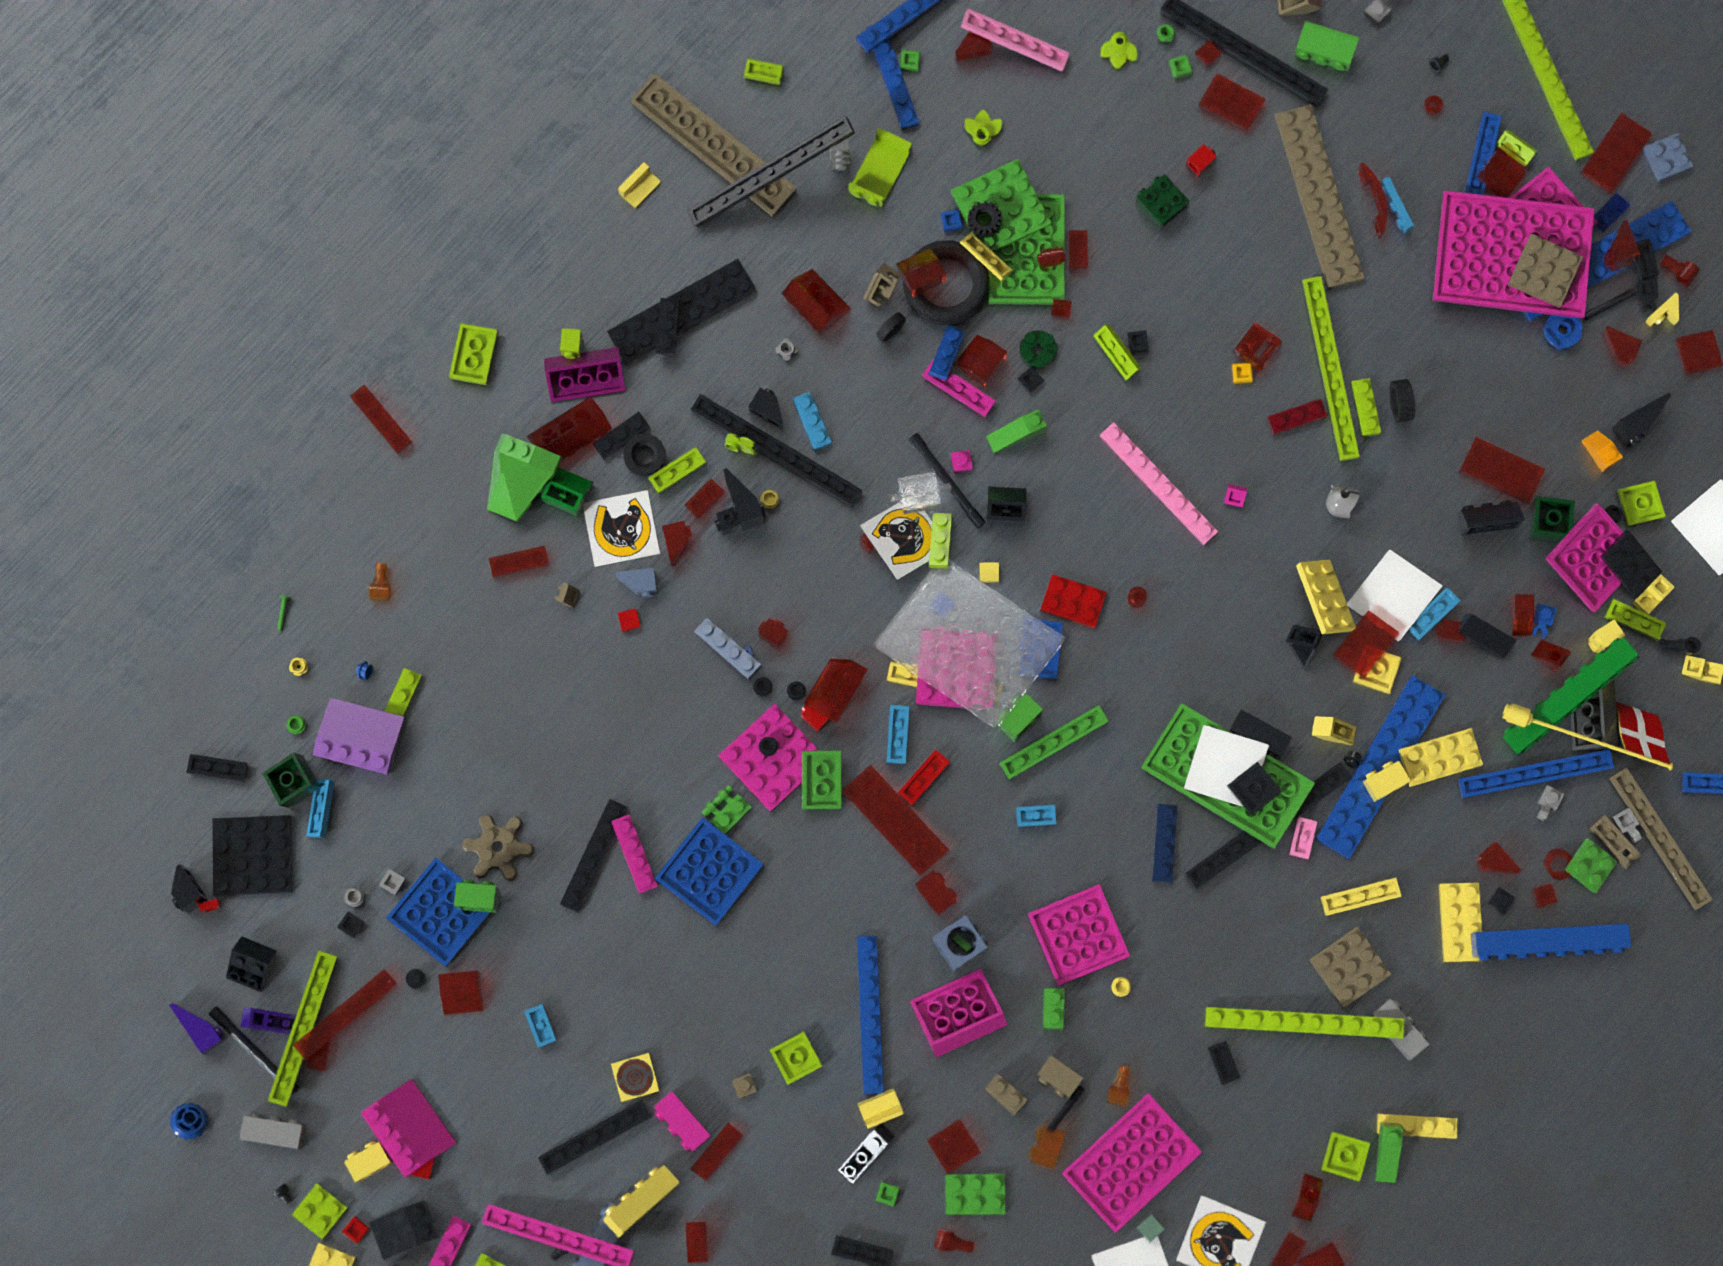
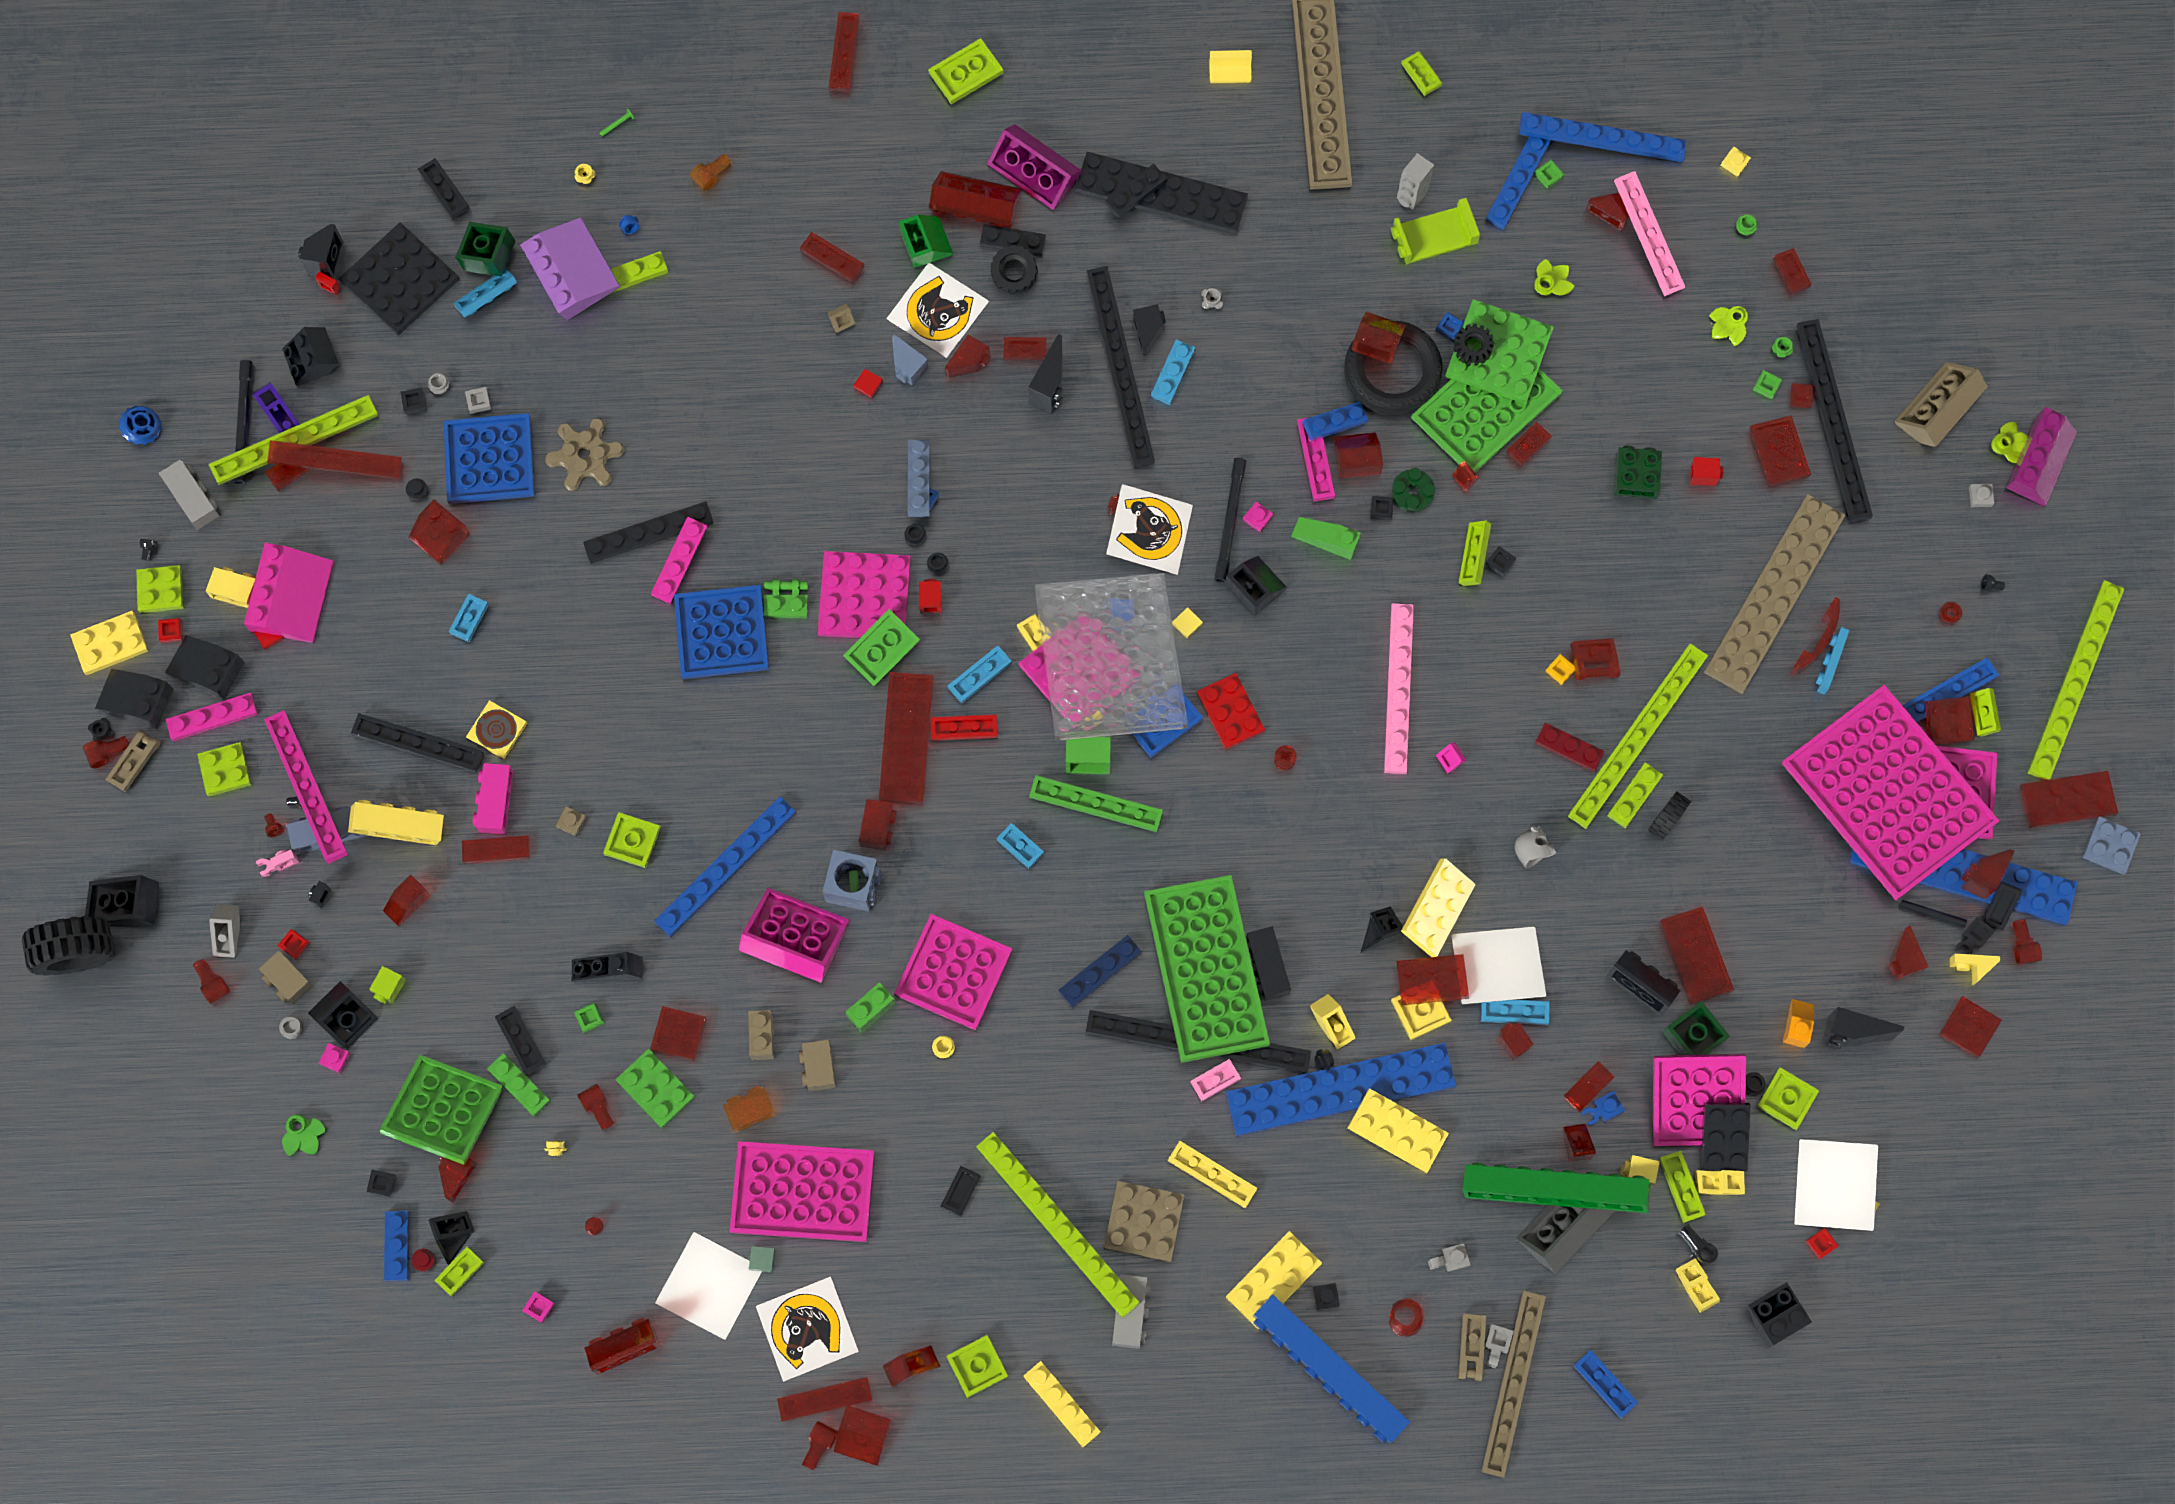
camera: 45 degrees right, 5 degrees down
dark purple slope [169,1003,224,1055] -> none
bright green plate [287,715,306,735] -> none
bright green brick [454,880,500,913] -> none
bright green wedge [487,434,562,522] -> none
lime arch [560,328,584,359] -> none
lime plate [648,447,706,494] -> none
black plate [688,116,855,227] -> none
black bracket [714,507,740,535] -> none
lime plate [725,433,758,455] -> none
clear red brick [758,618,789,649] -> none
black plate [759,737,778,756] -> none
light yellow plate [760,490,779,509] -> none
clear red slope [781,269,851,333] -> none
clear red slope [803,658,868,723] -> none
light yellow panel [857,1088,904,1128] -> none
dark tan hinge [863,263,901,306] -> none
black tyre [876,312,906,342] -> none
clear plate [887,471,952,514] -> none
lime plate [929,513,953,568] -> none
light yellow slope [960,233,1013,281] -> none
clear red brick [1037,246,1066,268] -> none
black bar [1046,1085,1085,1133] -> none
clear orange pin [1107,1066,1130,1107] -> none
white sticker [1184,725,1269,807] -> none
black plate [1227,762,1282,817] -> none
bright green slope [1294,21,1359,71] -> none
light yellow brick [1363,761,1411,802] -> none
bright green slope [1375,1122,1403,1183] -> none
black slope [1458,614,1516,658] -> none
blue plate [1458,749,1614,799] -> none
clear red slope [1475,841,1522,875] -> none
flag [1502,702,1674,770] -> none
dark tan plate [1508,234,1583,308] -> none
clear red plate [1532,883,1558,908] -> none
blue plate [1543,315,1583,350] -> none
bright green plate [1565,838,1618,893] -> none
clear blue plate [1594,192,1630,233] -> none

